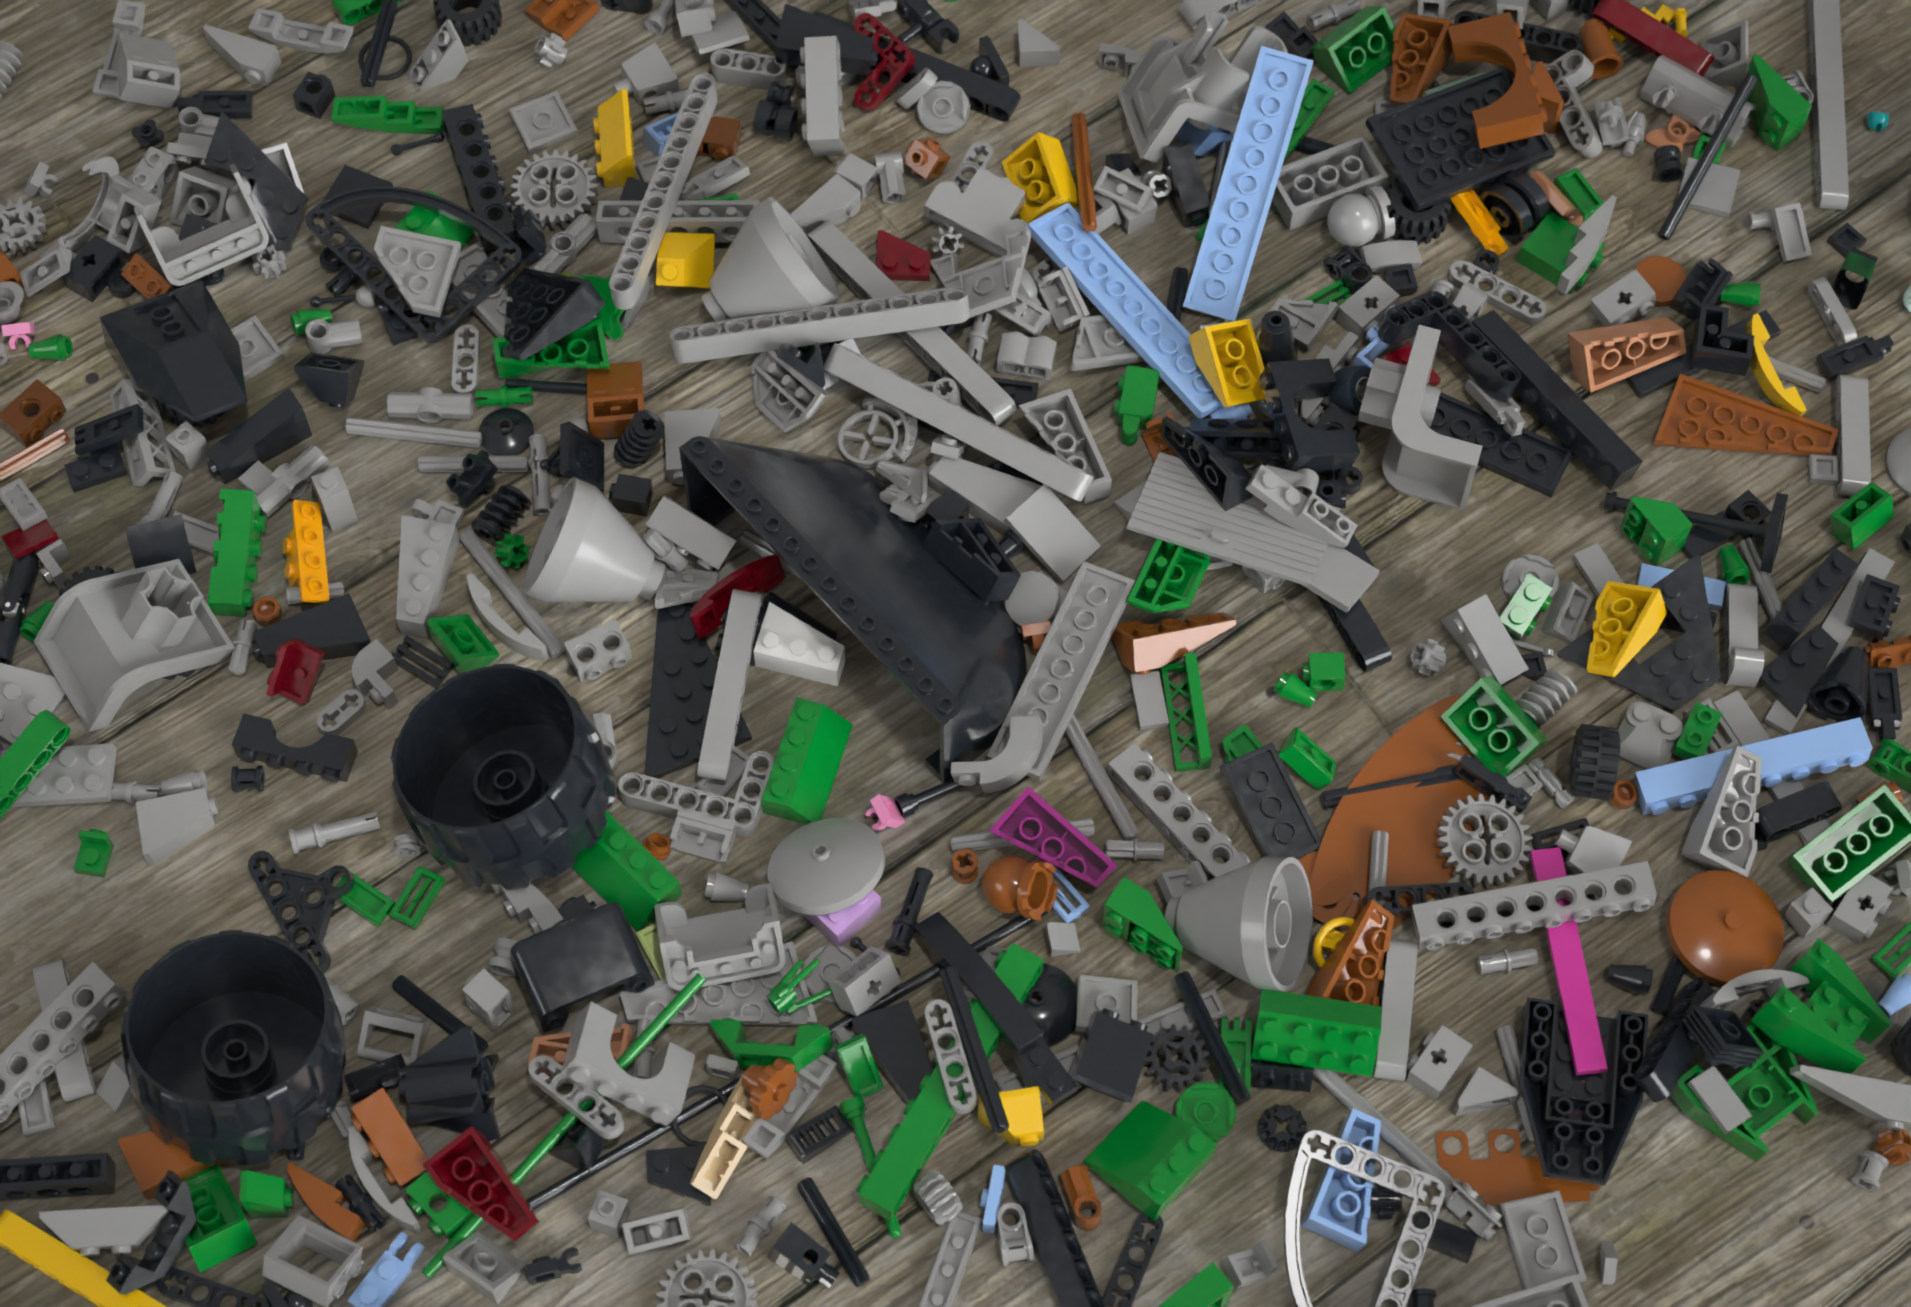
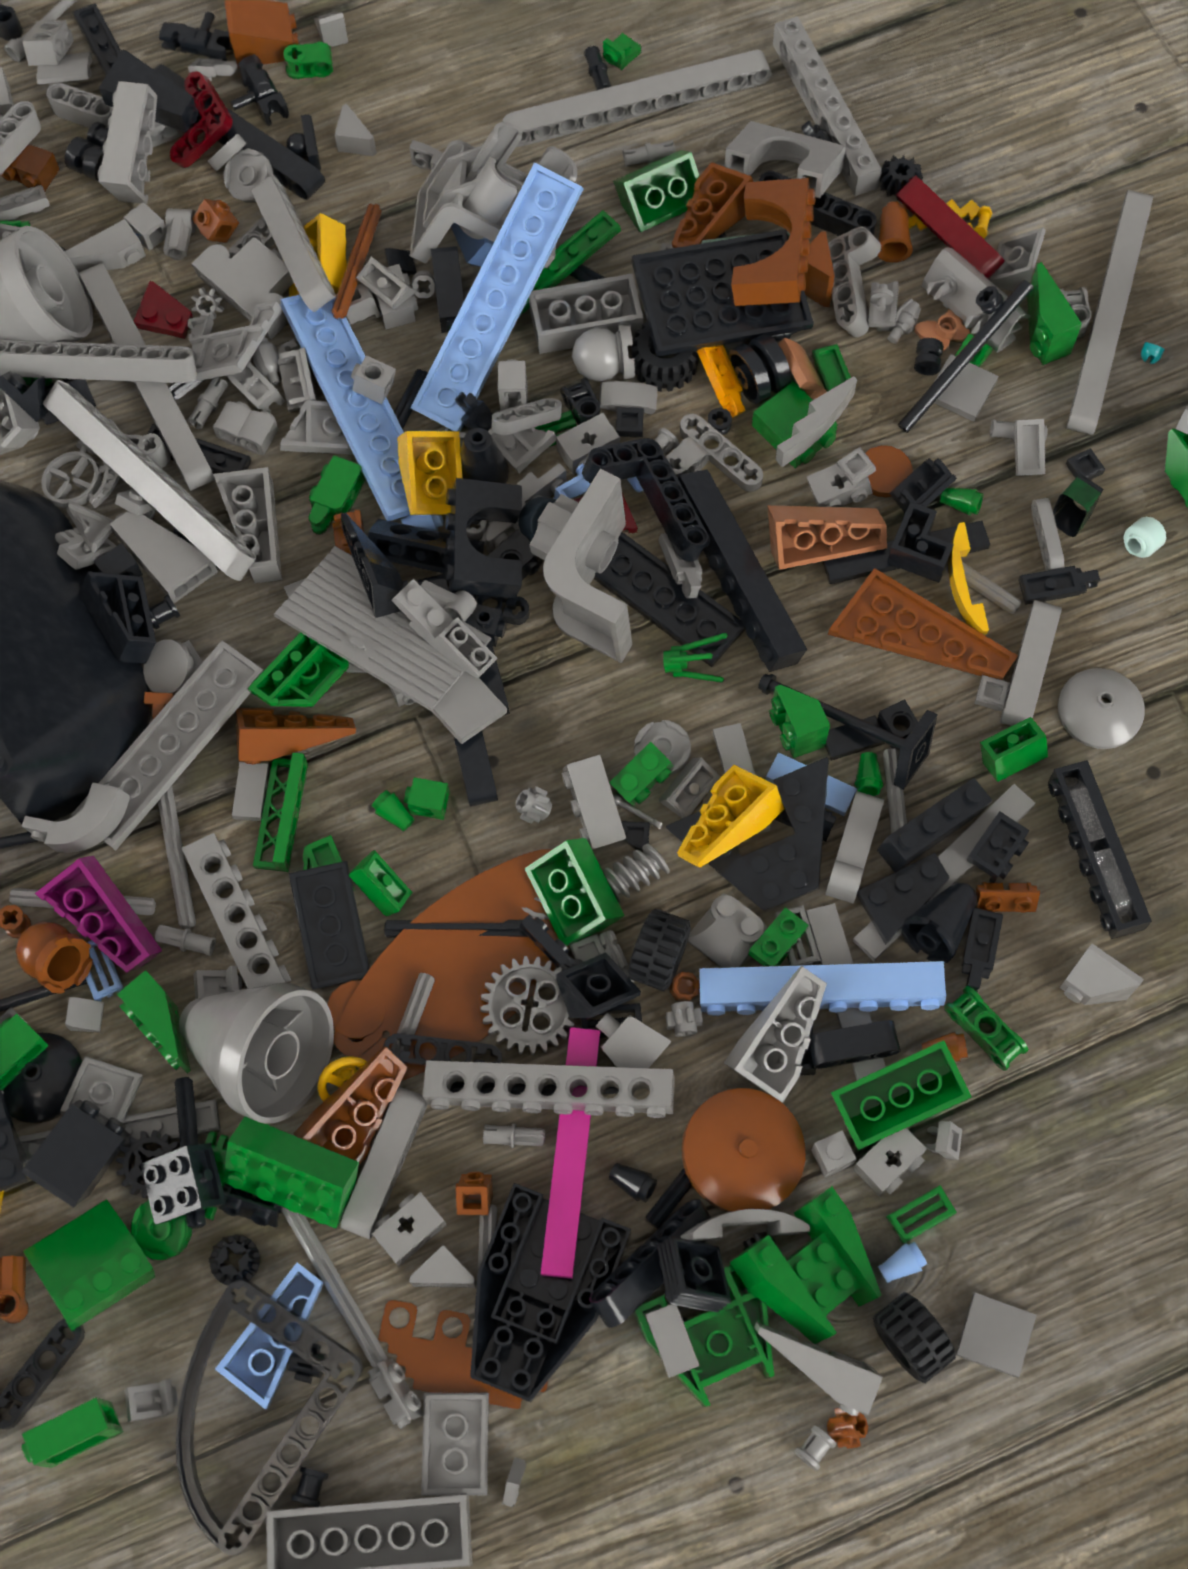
camera: 15 degrees right, 5 degrees up
light grey tile [1004,484,1101,583] -> none
black slope [1264,11,1319,58] -> none
black slope [1411,1212,1478,1264] -> none
none -> black bracket [141,1143,226,1225]
none -> light grey beam [251,174,336,312]
none -> light grey brick [351,355,396,404]
none -> black plate [455,392,493,431]
none -> dark orange brick [456,1171,493,1215]
none -> light grey beam [492,398,562,435]
none -> light grey brick [498,359,528,411]
none -> black slope [556,952,641,1018]
none -> green plant [663,633,728,682]
none -> light grey gear [665,1001,703,1037]
none -> light grey tile [837,447,876,486]
none -> black bush [976,286,1004,314]

